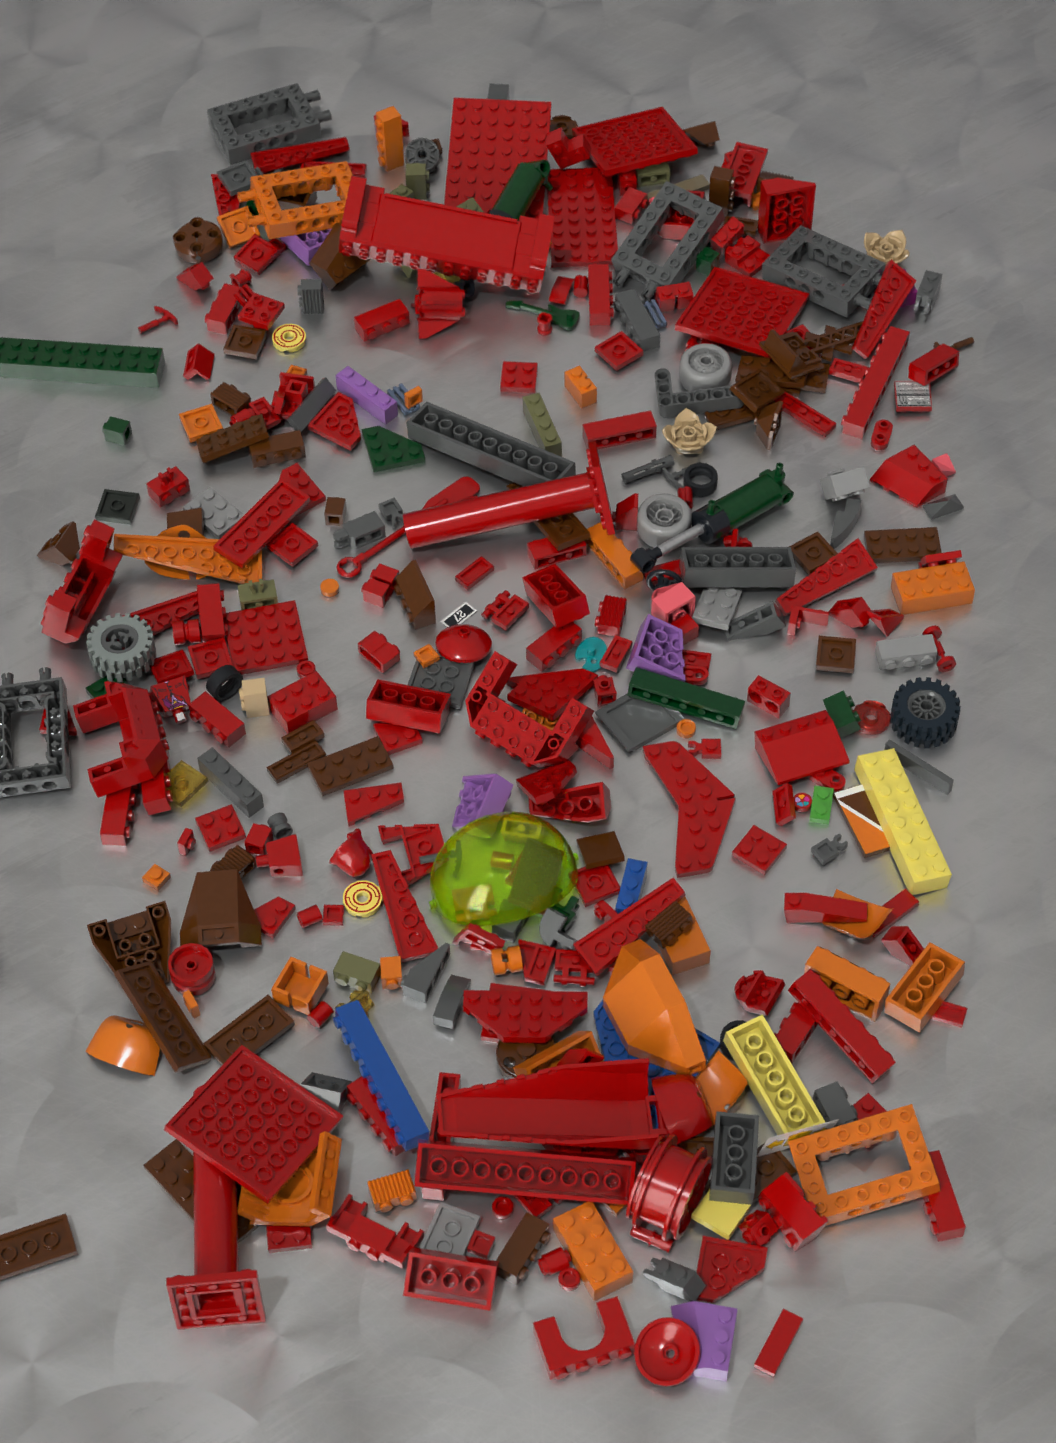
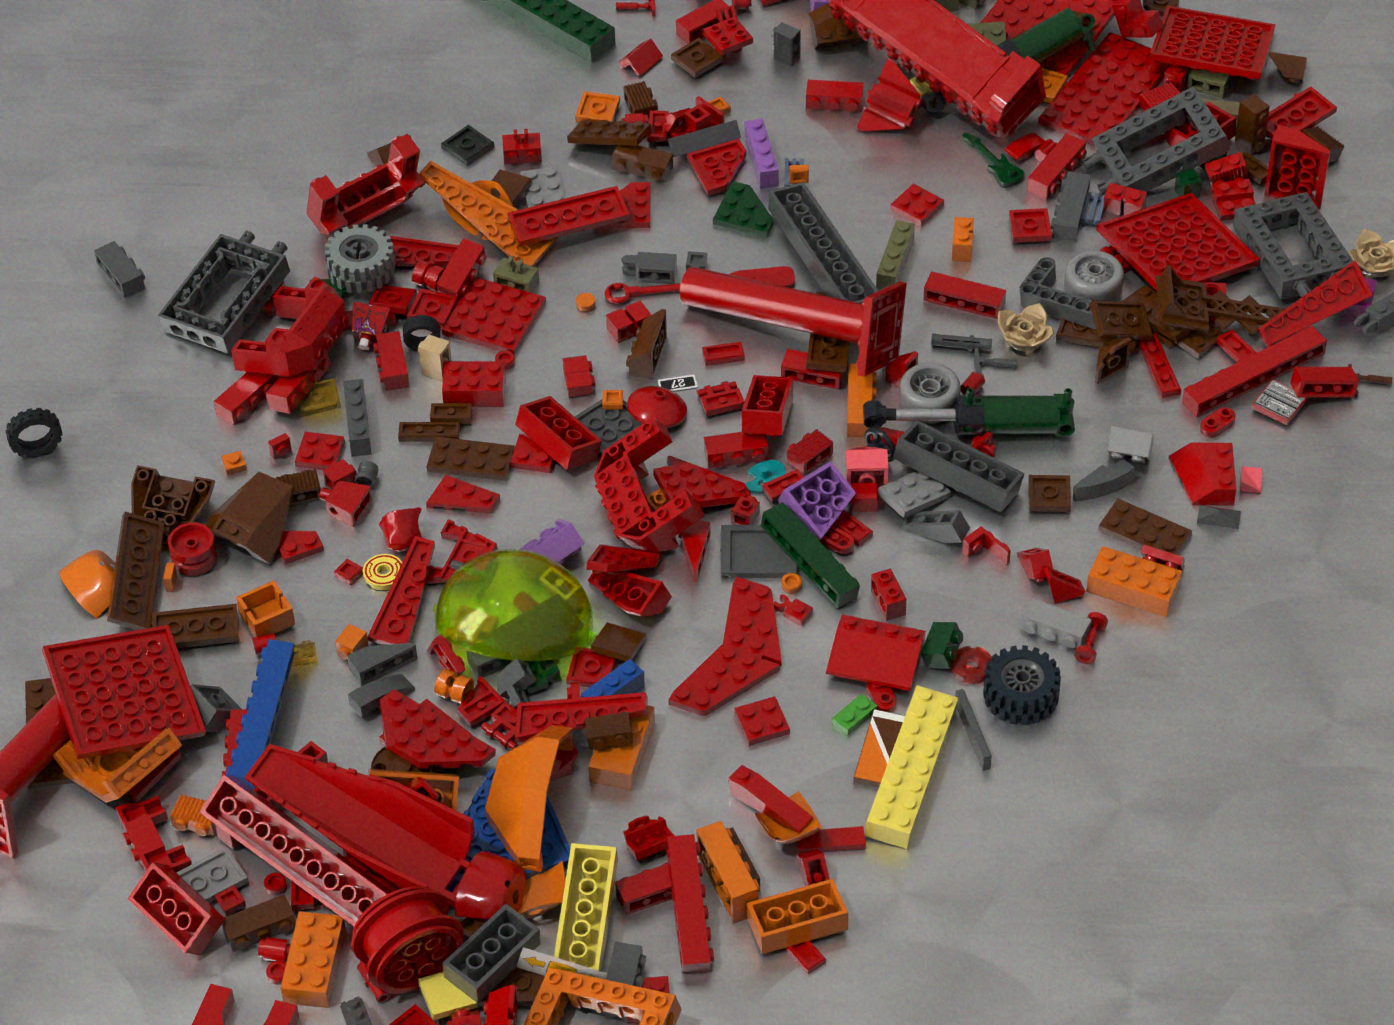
camera: 35 degrees right, 5 degrees down
dark green brick [102,416,132,445] -> none
red plate [266,1225,312,1254] -> none
red plate [267,523,318,567] -> none
light yellow tile [272,324,306,353] -> none
red piece [297,904,323,928] -> none
reddish brown brick [324,497,347,526] -> none
olive brick [333,951,381,994] -> none
red bush [537,312,552,336] -> none
black tyre [683,463,718,497] -> none
red plate [772,783,796,826] -> none
red wing [775,538,878,617] -> none
red tile [794,793,812,813] -> none
dark grey plate [811,834,848,865] -> none
reddish brown plate [816,635,856,673] -> none

